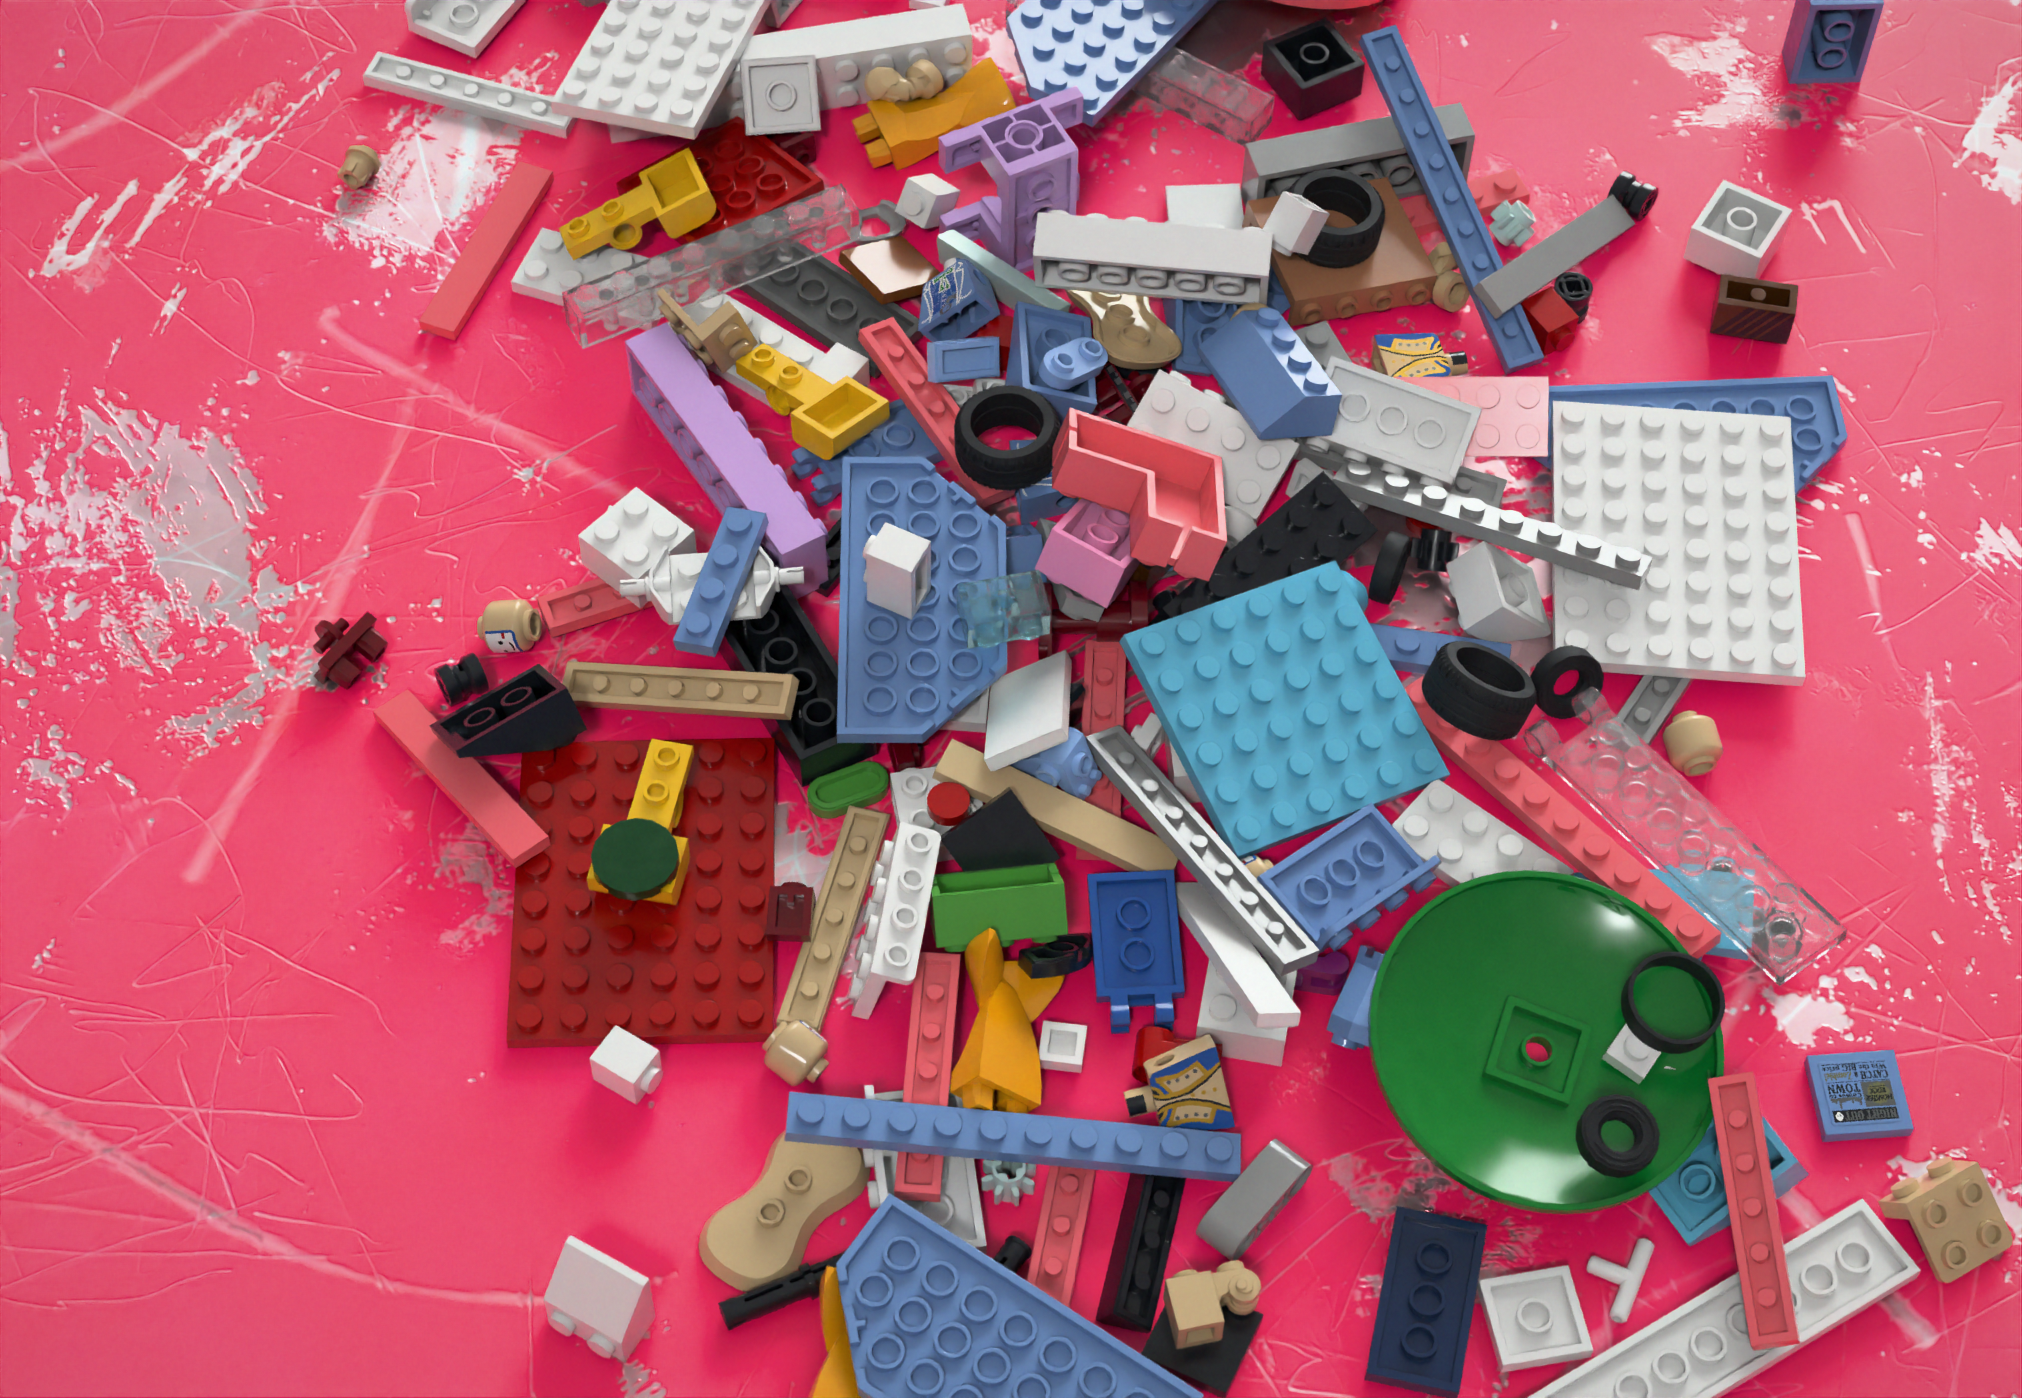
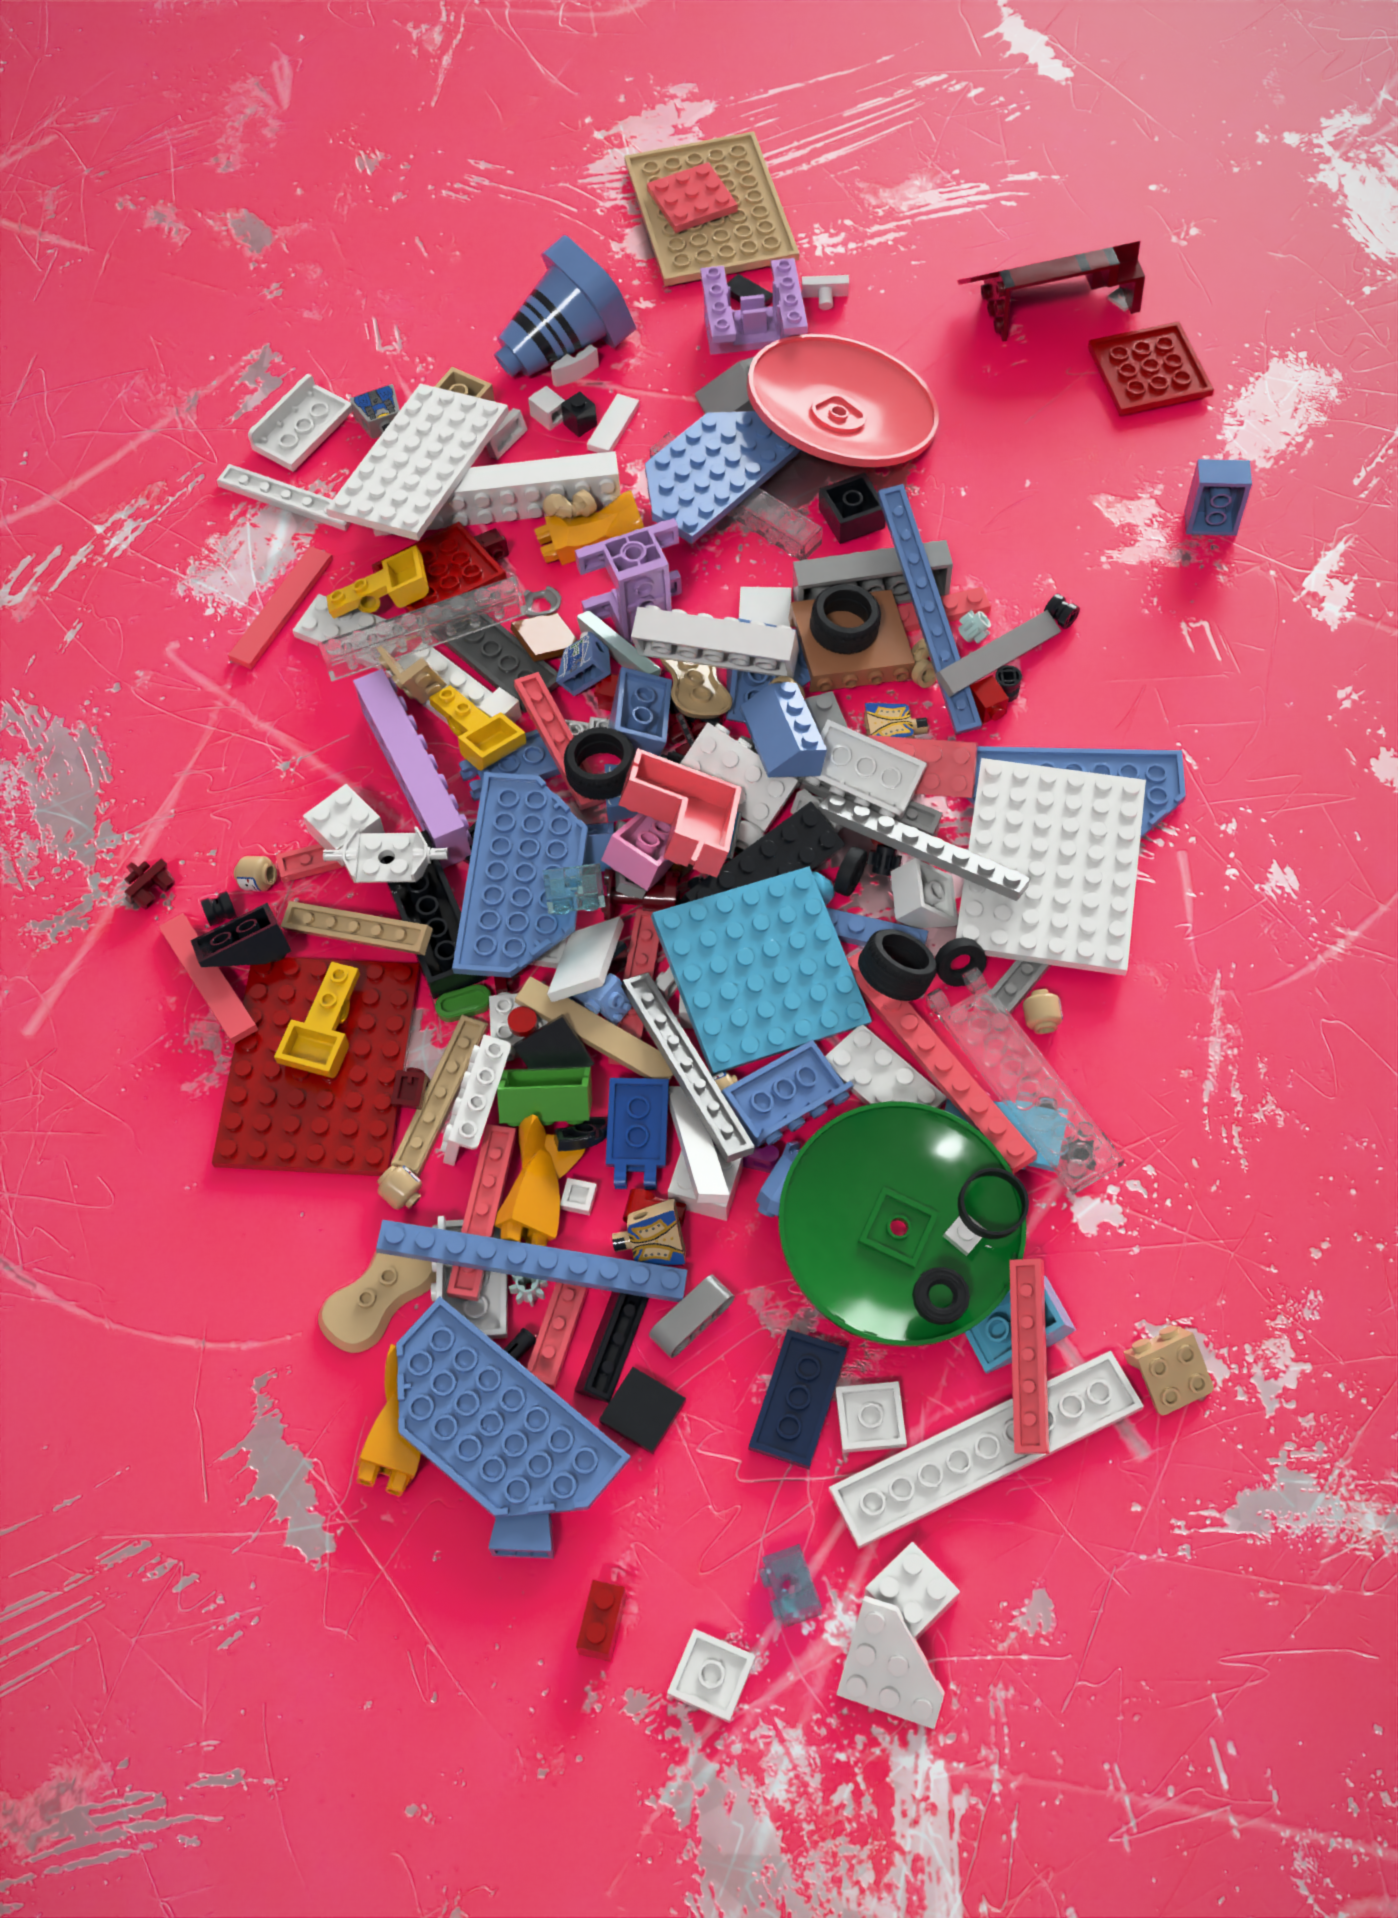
camera: 10 degrees right, 5 degrees up
tan hose [337,145,381,190] -> none
white slope [543,1235,656,1362] -> none
white brick [589,1025,663,1105] -> none
dark green tile [591,818,680,901] -> none
medium blue plate [673,506,769,657] -> none
black pin [718,1250,846,1331] -> none
white tile [739,54,821,135] -> none
white brick [863,522,931,620] -> none
white brick [895,173,961,229] -> none
light blue tile [927,336,1000,383] -> none
light blue plate [1038,337,1108,390] -> none
tan brick [1163,1261,1261,1349] -> none
white brick [1263,191,1330,256] -> none
white piece [1586,1238,1655,1323] -> none
white brick [1683,180,1793,279] -> none
reddish brown brick [1710,274,1799,344] -> none
medium blue tile [1804,1050,1914,1142] -> none

